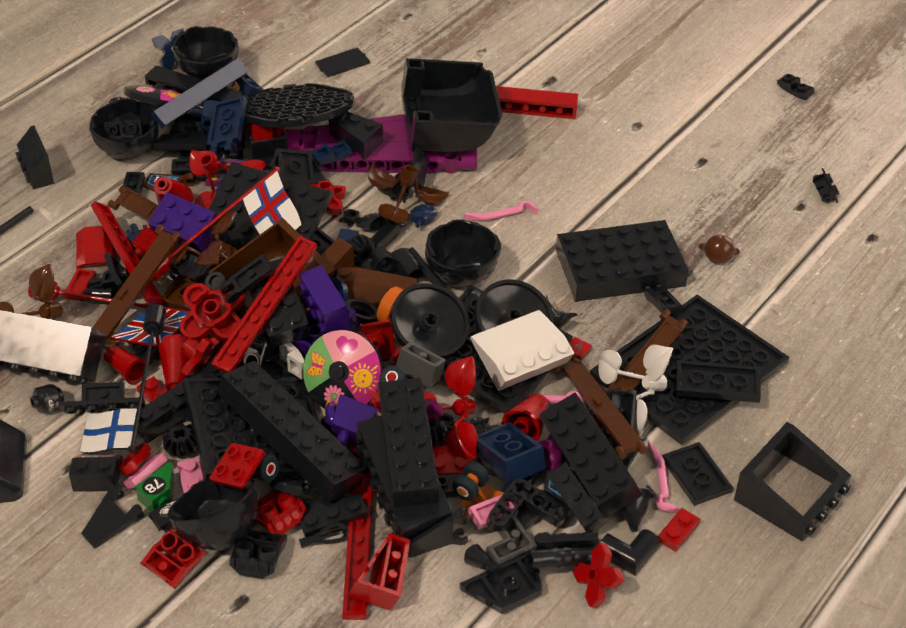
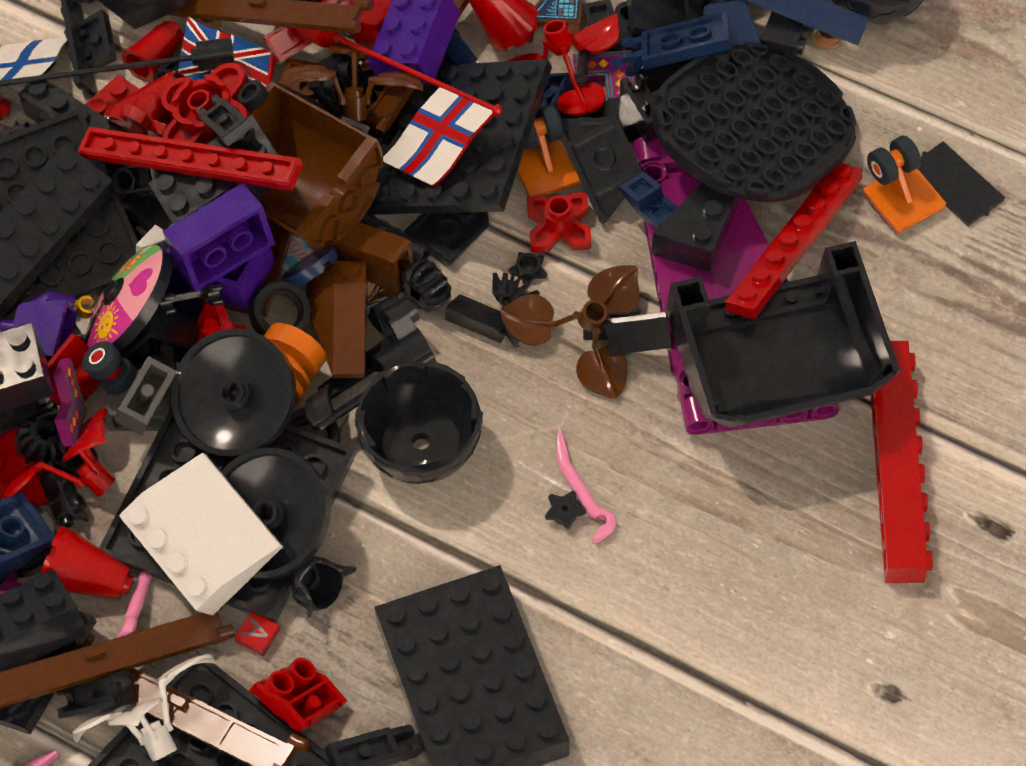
camera: 85 degrees right, 15 degrees up
dark blue slope [236,74,263,96] -> none
dark blue tile [337,228,359,242] -> none
dark blue piece [410,204,438,228] -> none
none -> red slope [249,658,347,732]
none -> black plate [545,491,587,529]
none -> red plate [725,164,862,319]
none -> orange plate [863,135,946,234]

